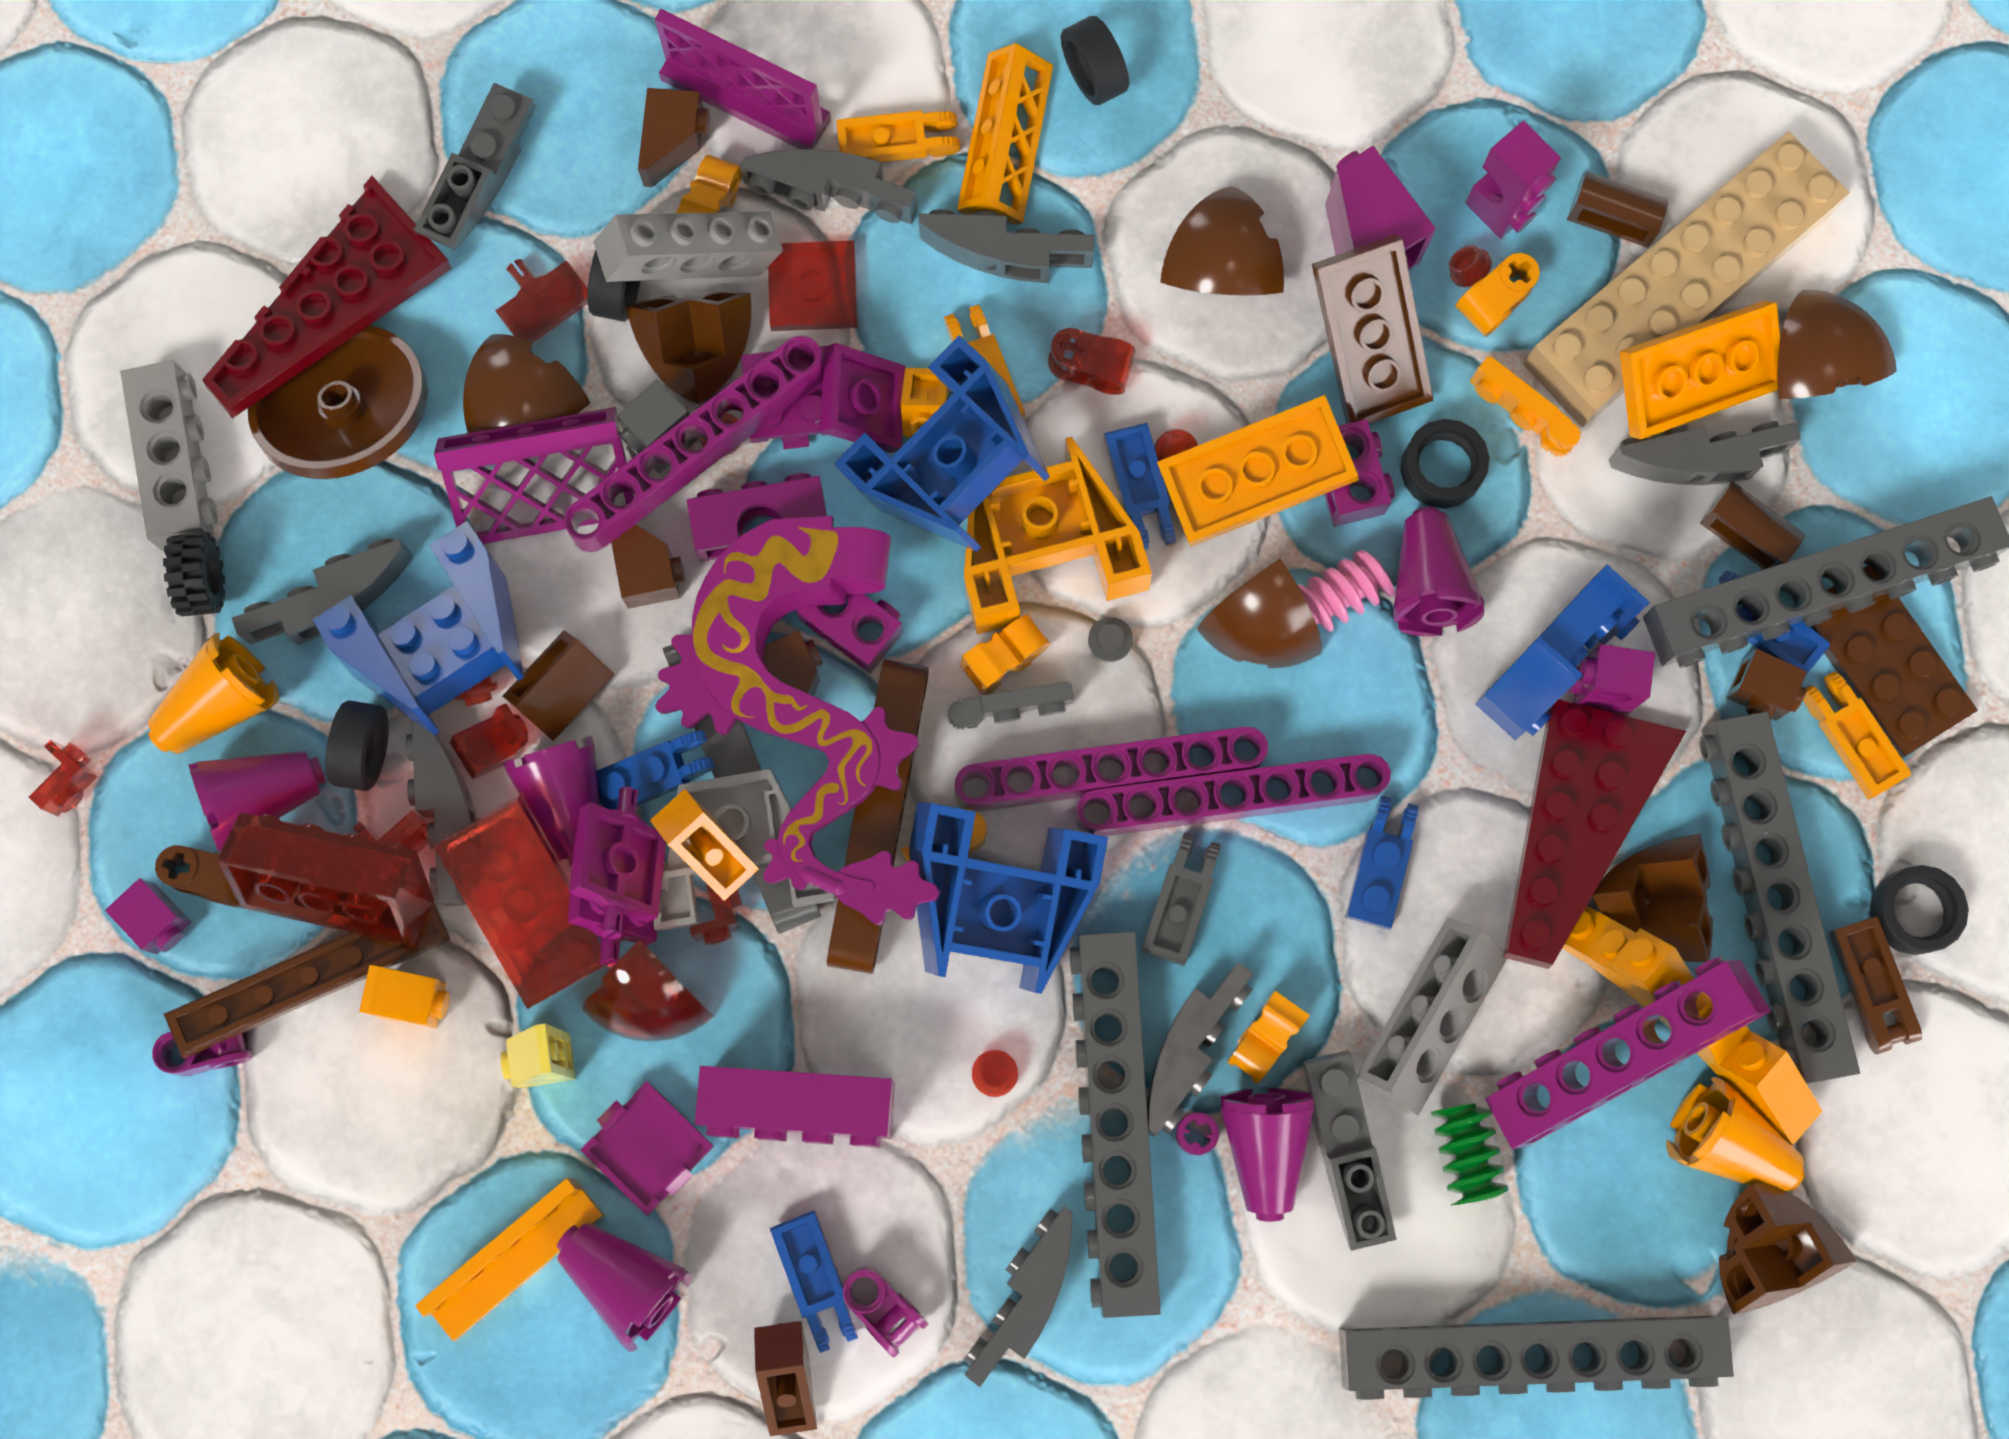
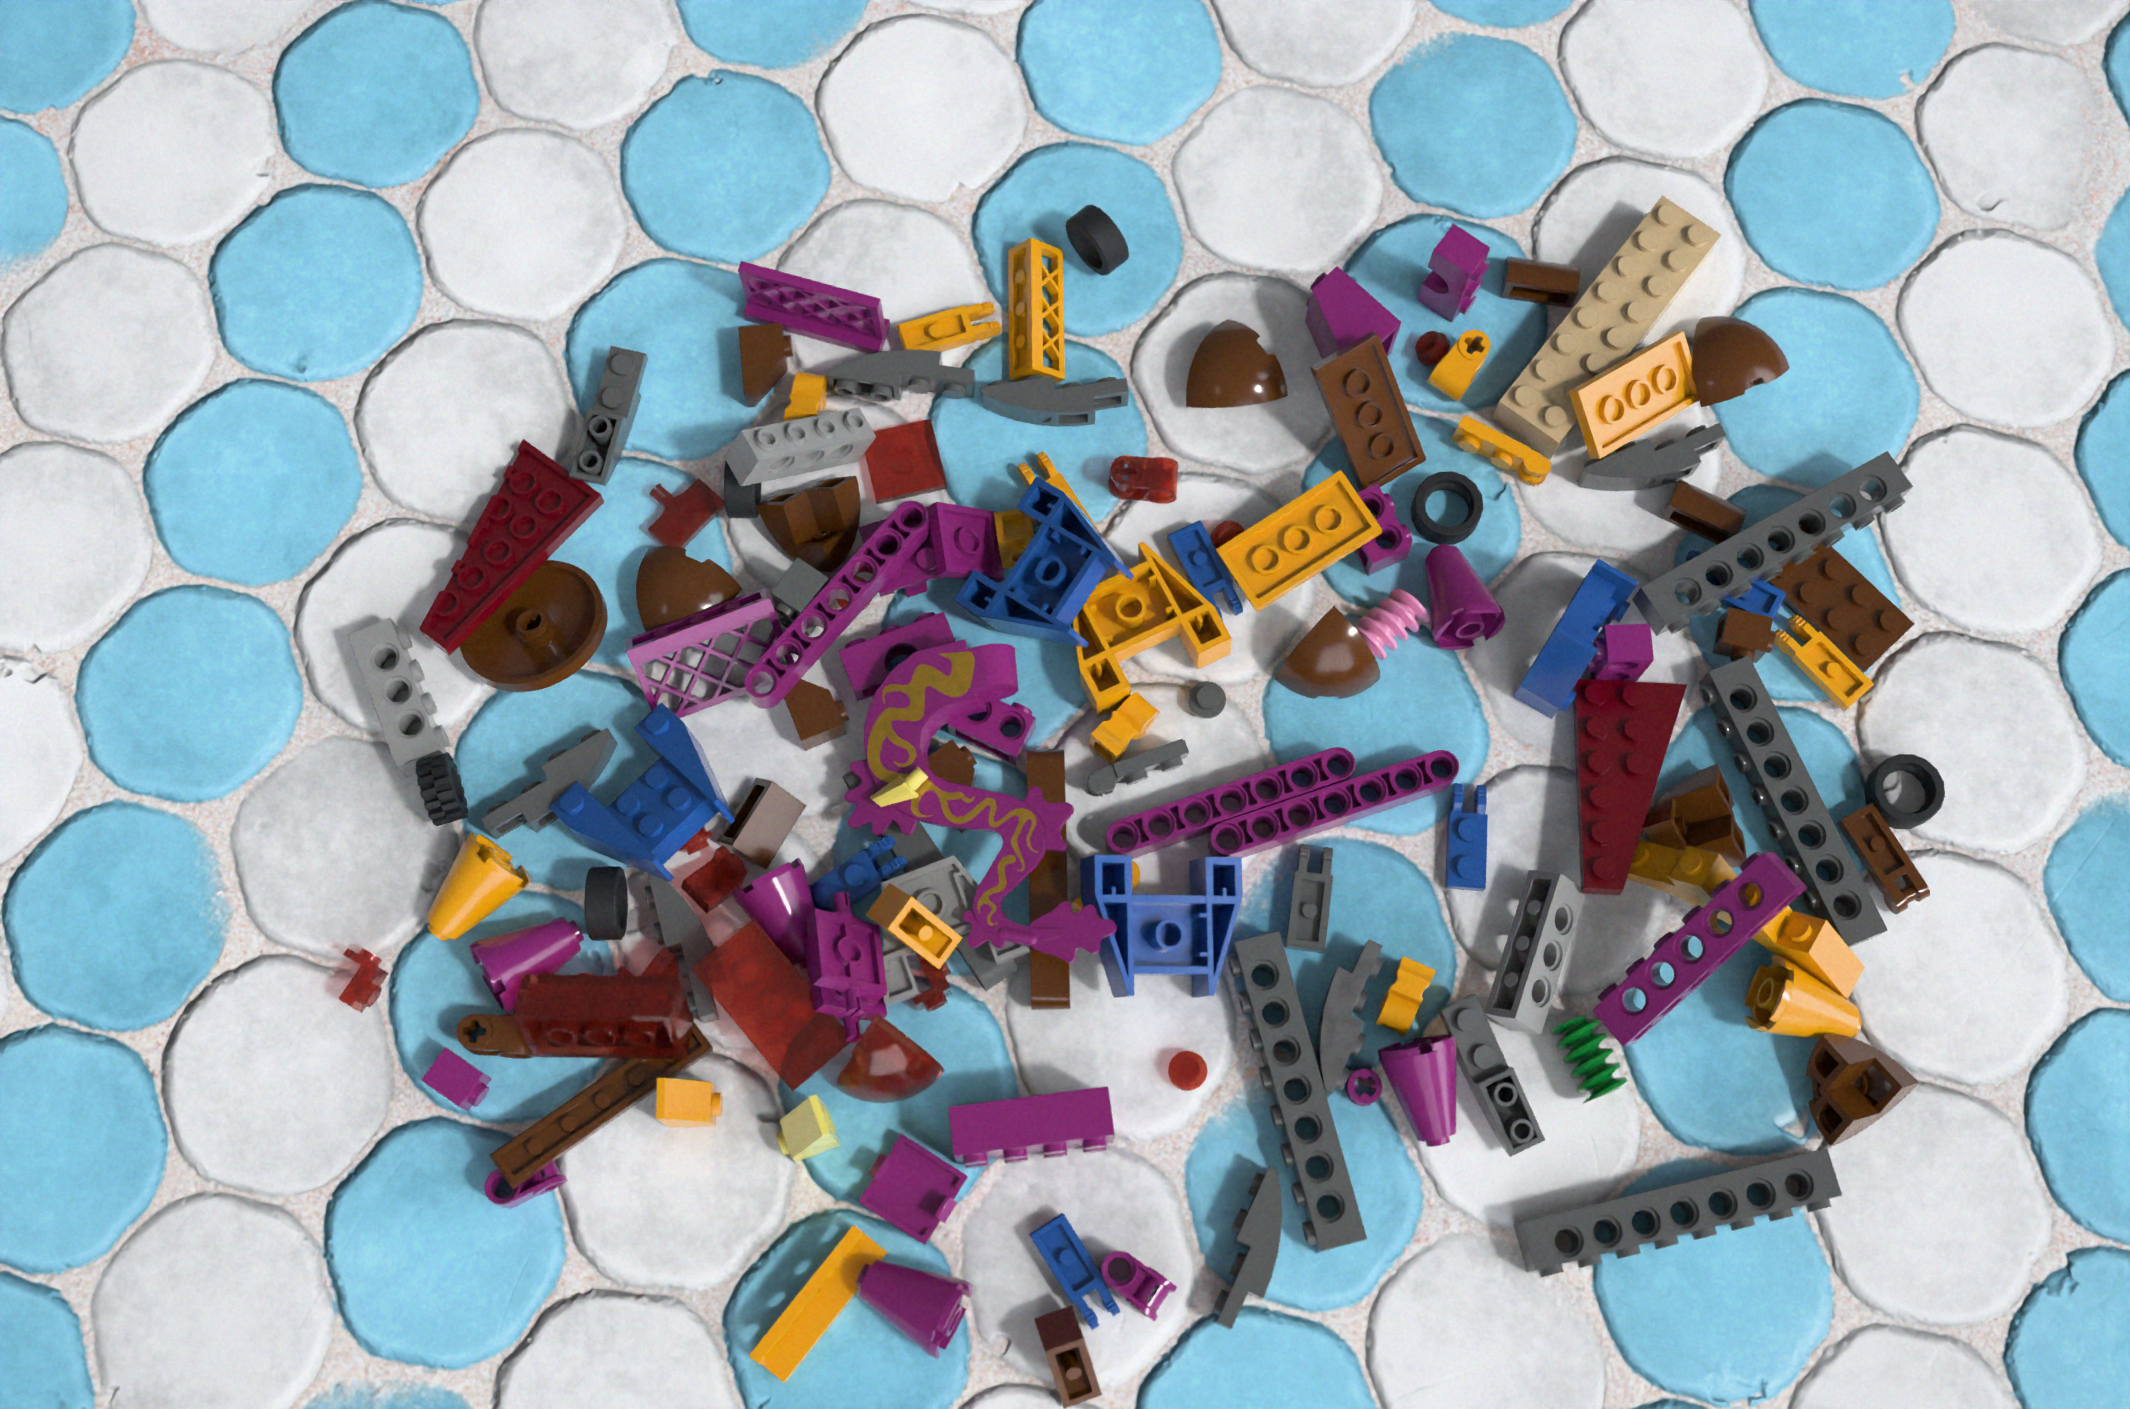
camera: 10 degrees left, 5 degrees down
none -> light yellow bar [869,766,928,807]

